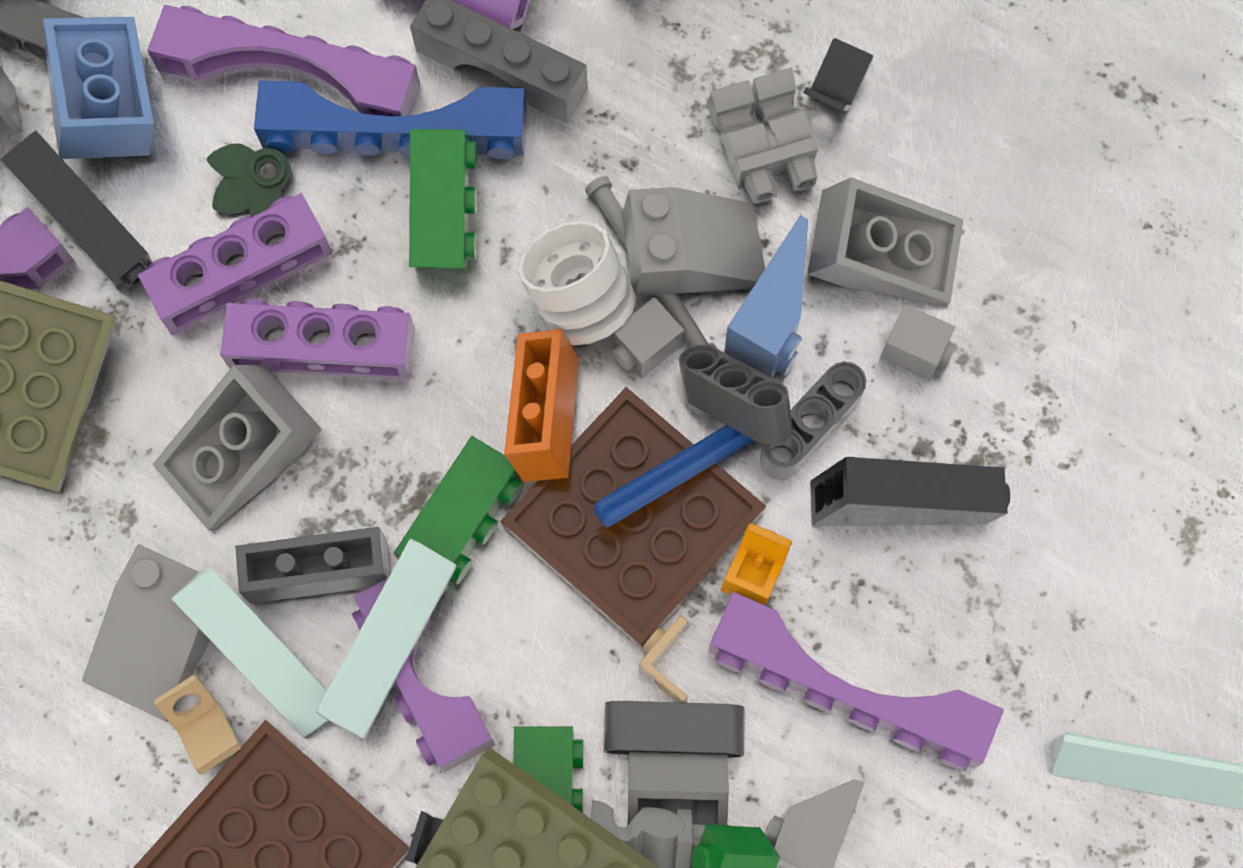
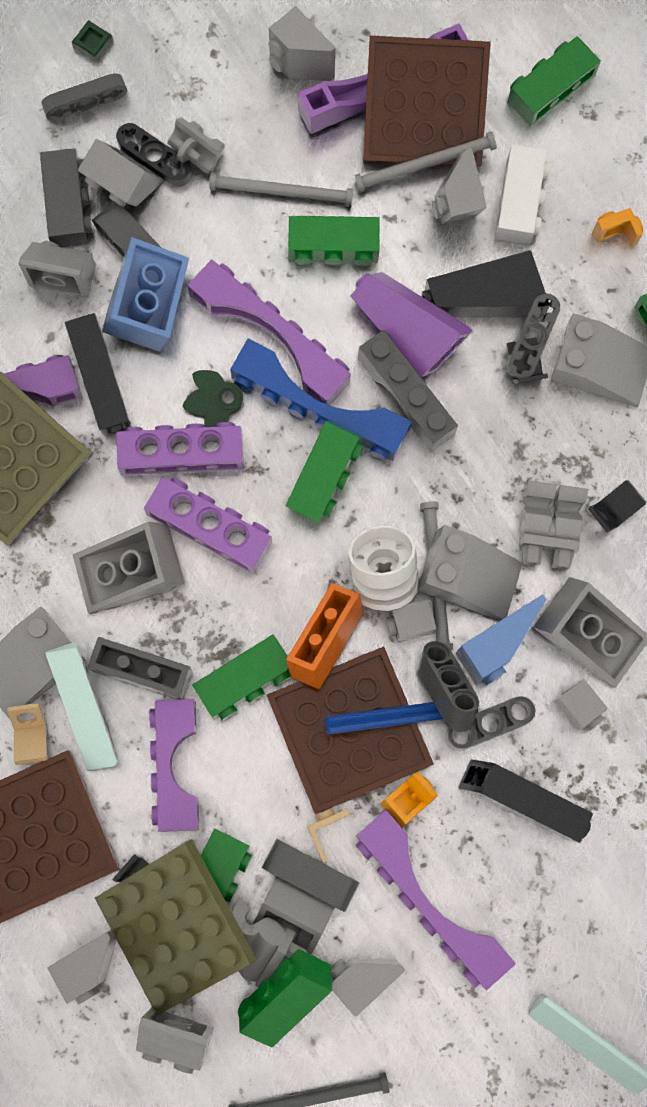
camera: 20 degrees right, 5 degrees up
light aqua slope [316,539,457,739] -> none

